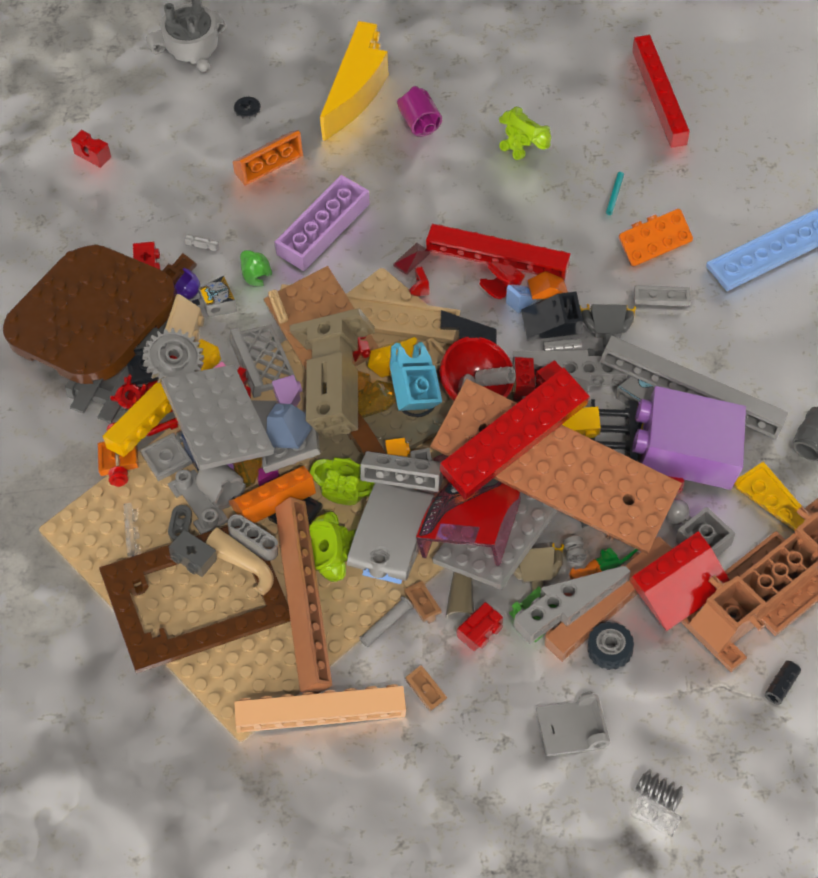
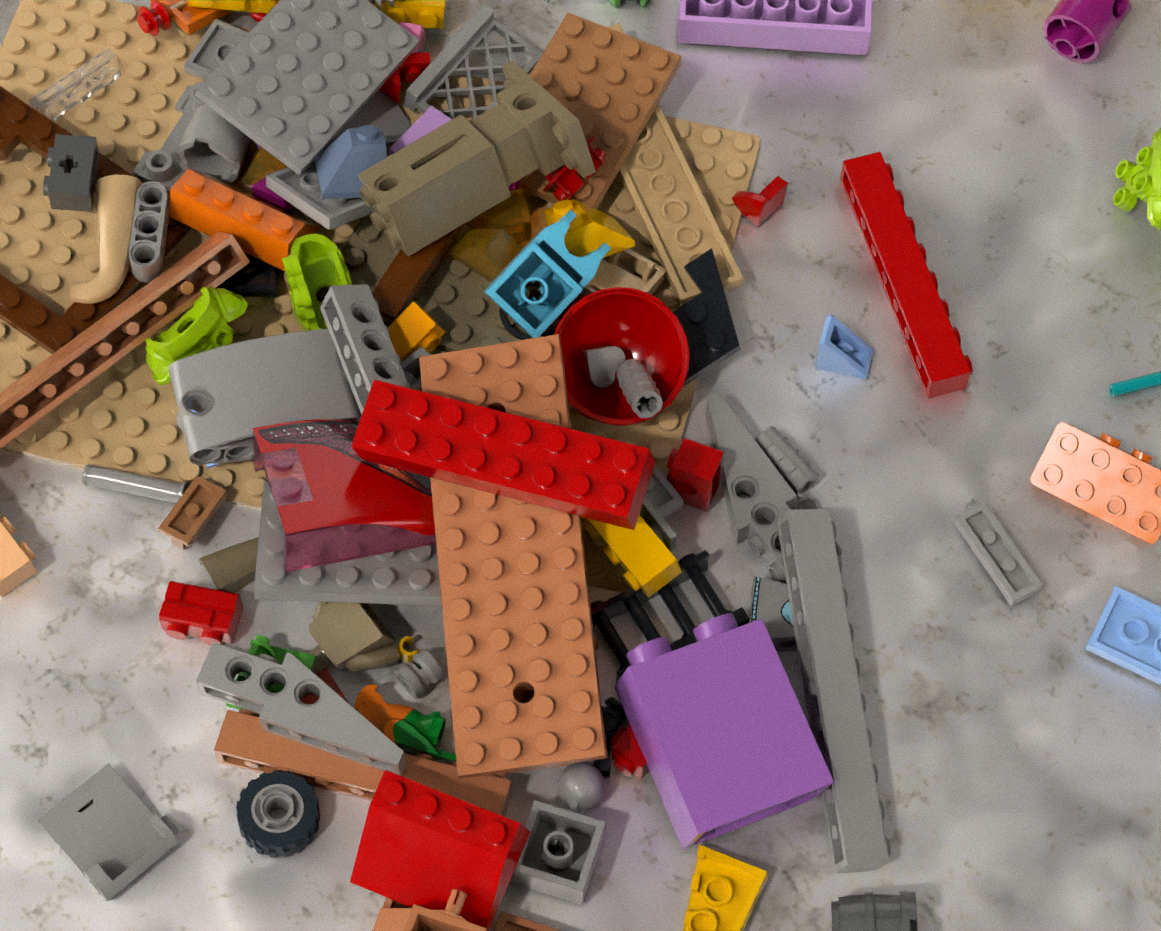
camera: 55 degrees right, 5 degrees up
dark grey plate [168,505,192,542] -> none
tan axle [268,289,288,324] -> none
dark red slope [393,243,430,275] -> none
medium nougat plate [405,665,447,712] -> none
red piece [479,260,525,300] -> none
red brick [512,357,535,401] -> none
black slope [521,291,583,341] -> none
orange slope [527,271,568,299] -> none
dark grey torso [580,304,636,347] -> none

